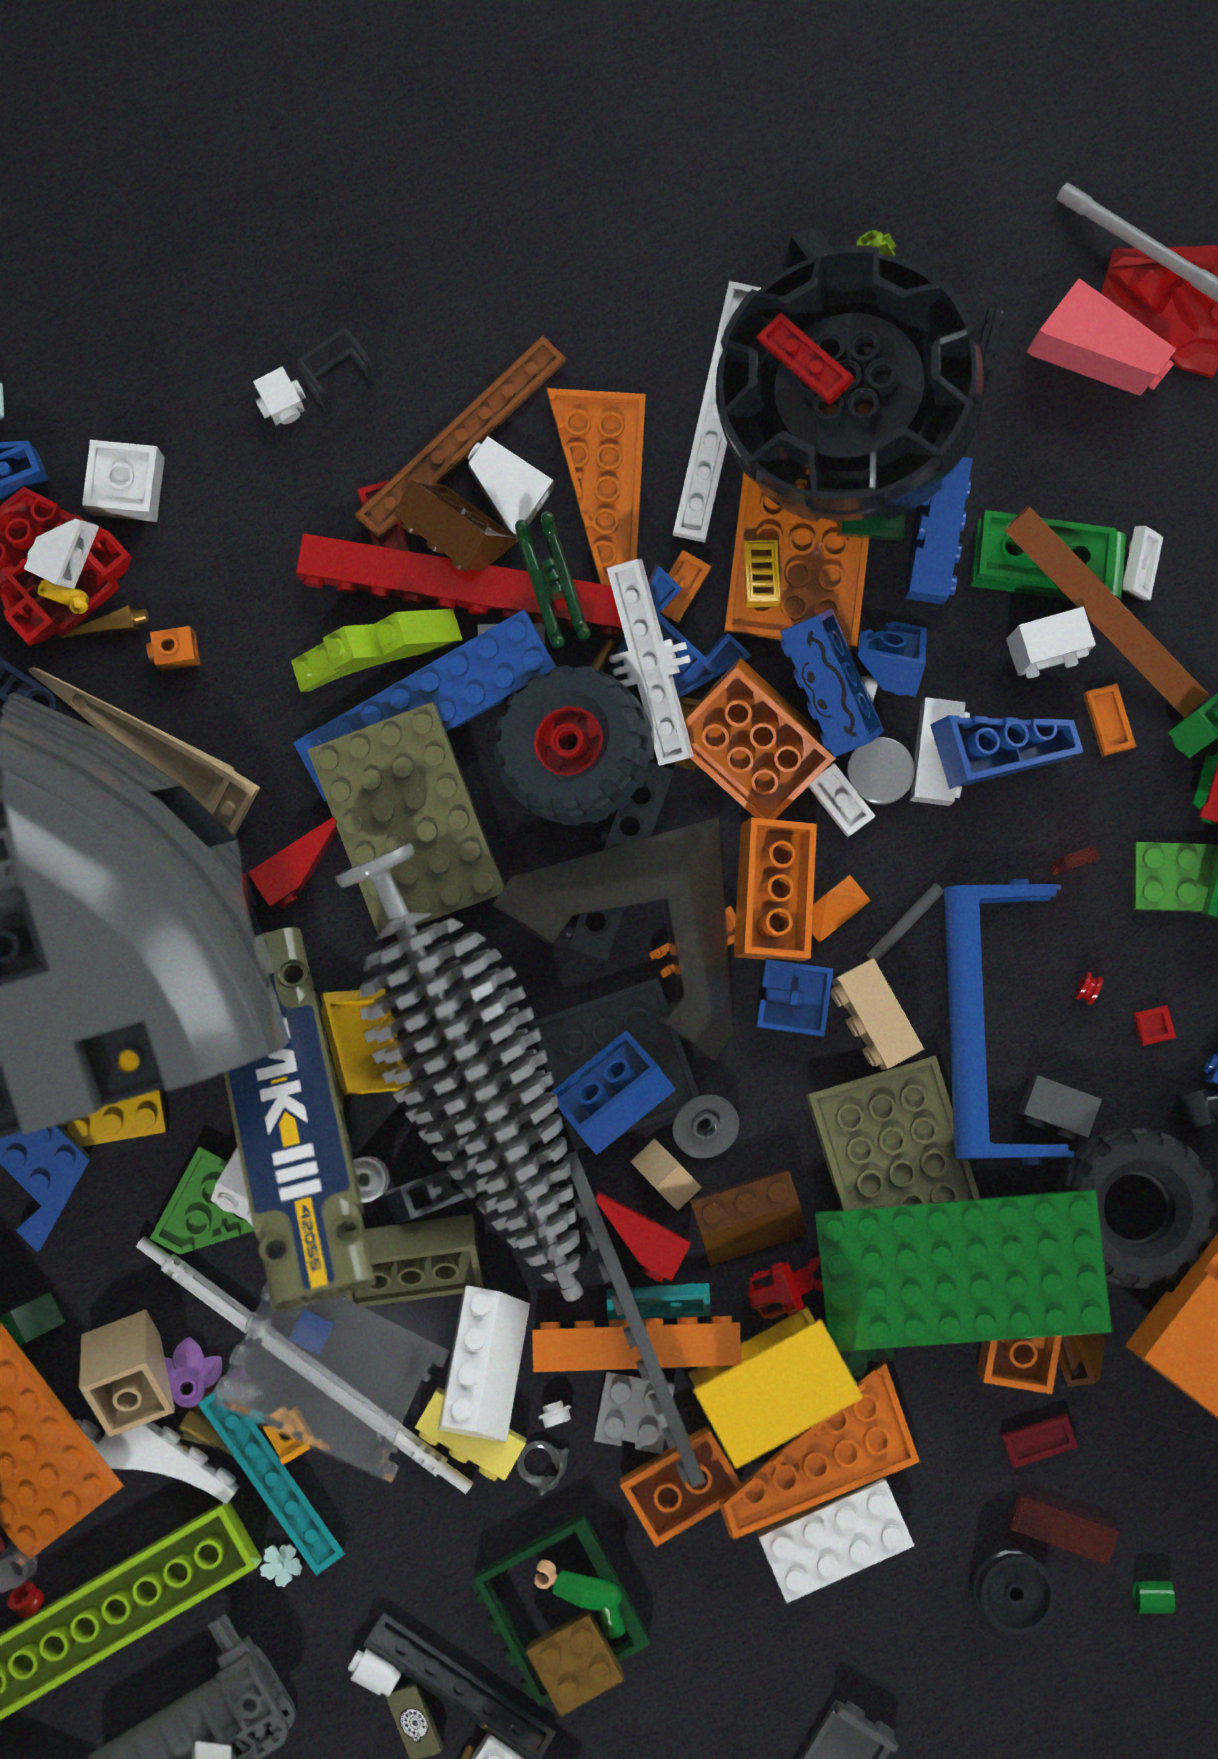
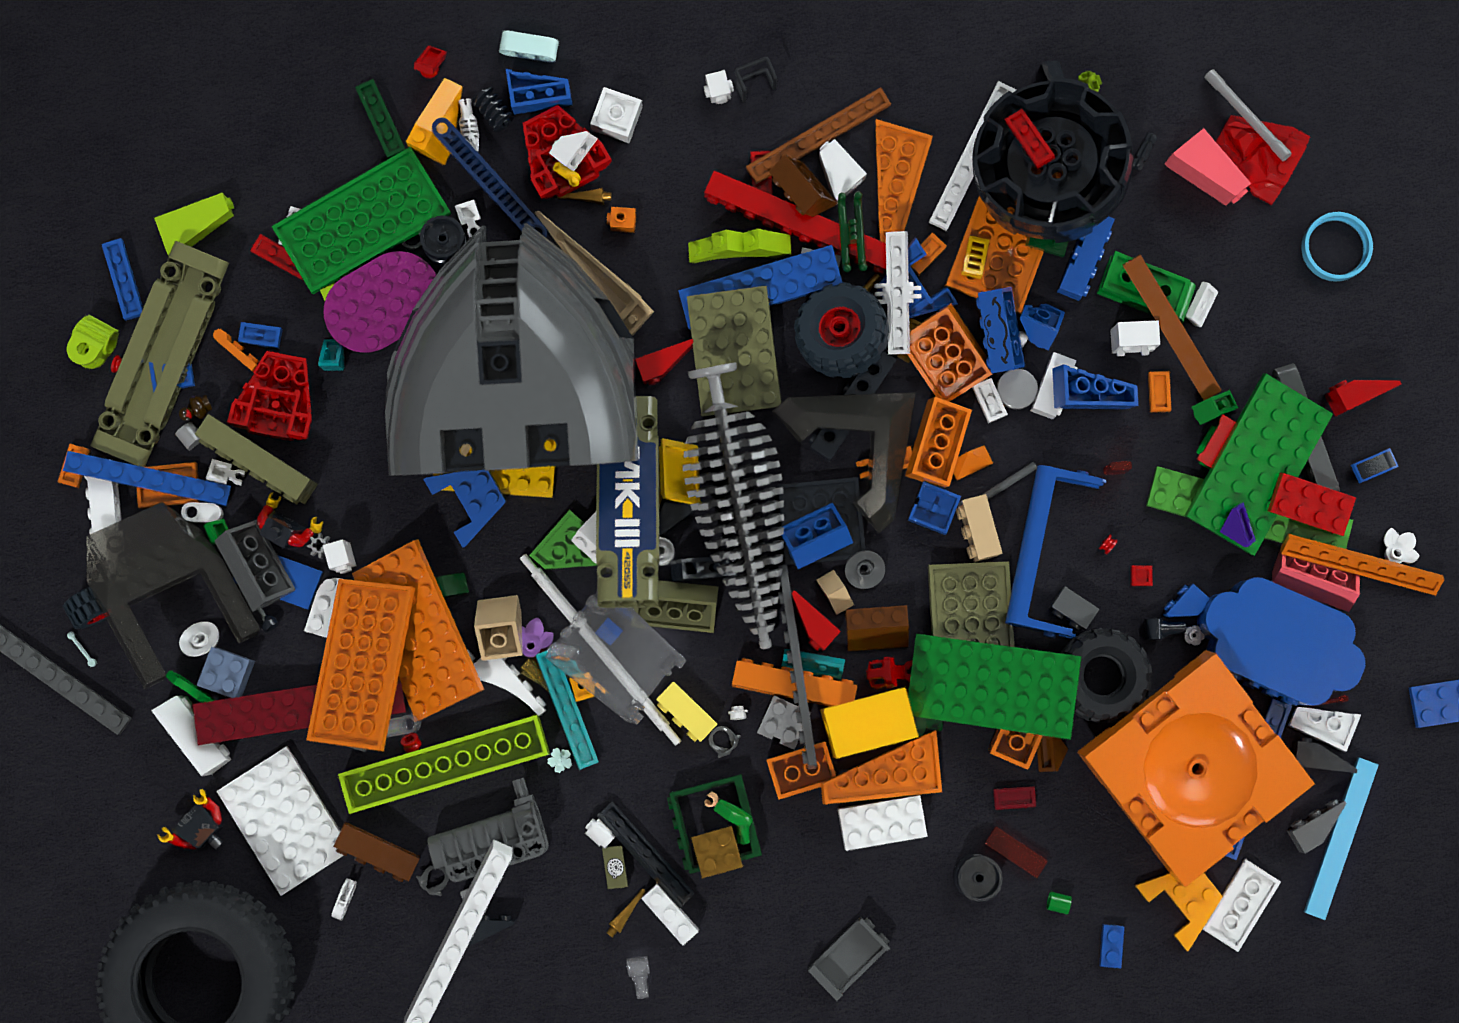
camera: 20 degrees right, 0 degrees up
white slope [438,1285,530,1442] -> none

